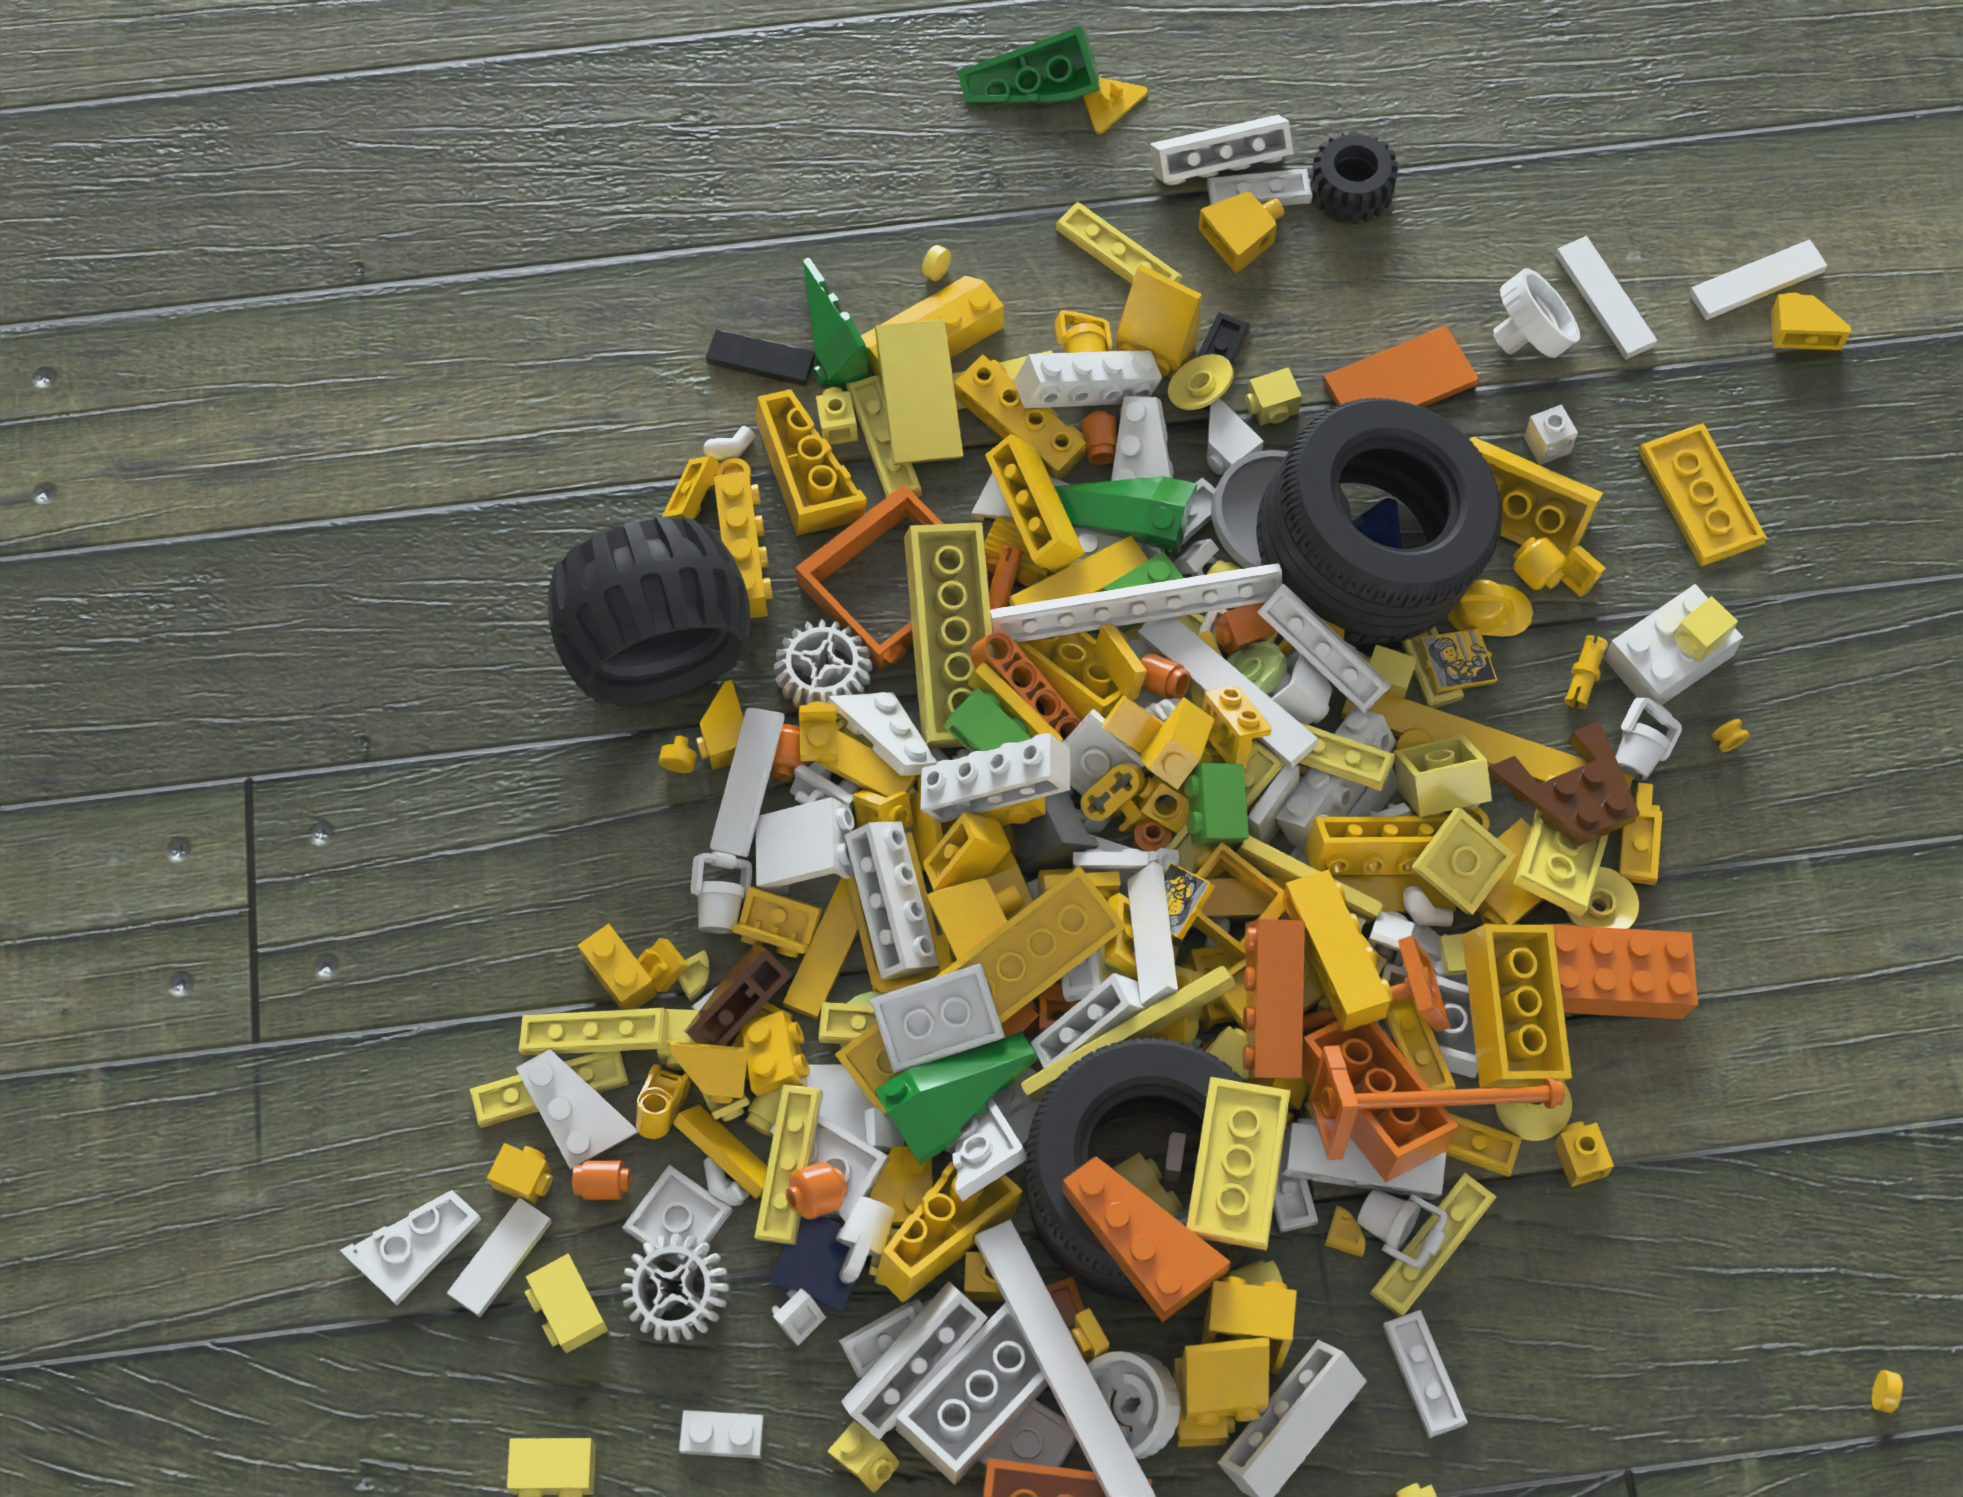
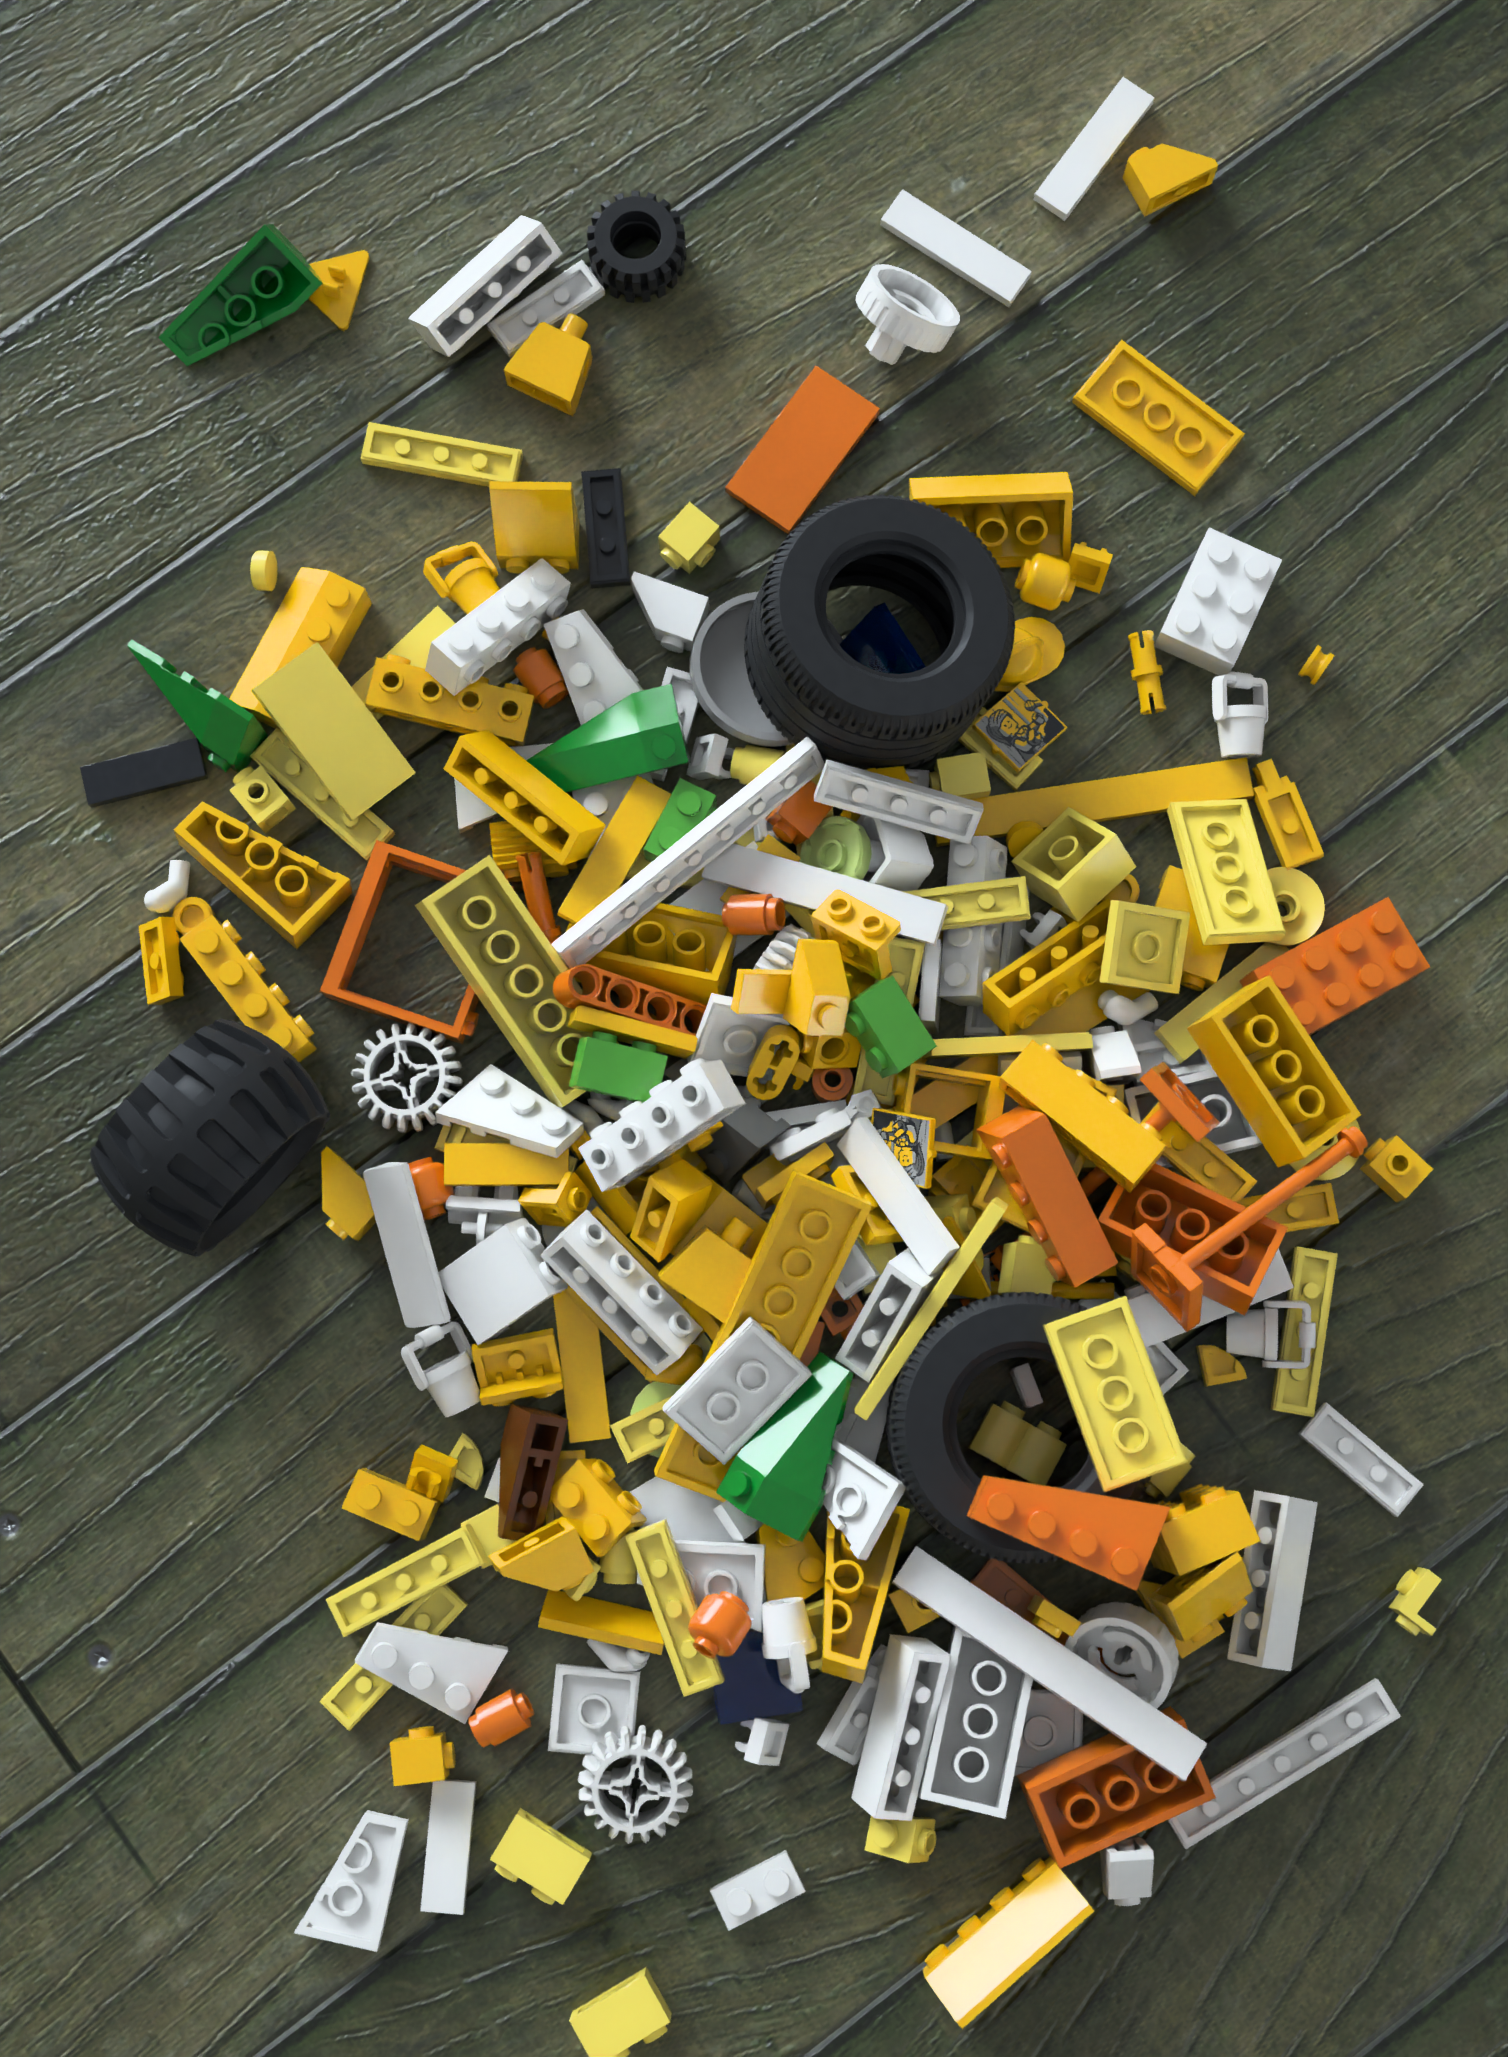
camera: 30 degrees left, 15 degrees up
yellow piece [636,1064,692,1139] -> none
yellow tile [658,736,697,773] -> none
yellow bracket [799,701,838,761] -> none
yellow tile [1093,623,1147,700] -> none
light yellow dish [1168,354,1234,410] -> none
reddish brown wing [1488,721,1640,846] -> none
white brick [1524,404,1578,465] -> none
light yellow brick [1673,596,1738,663] -> none

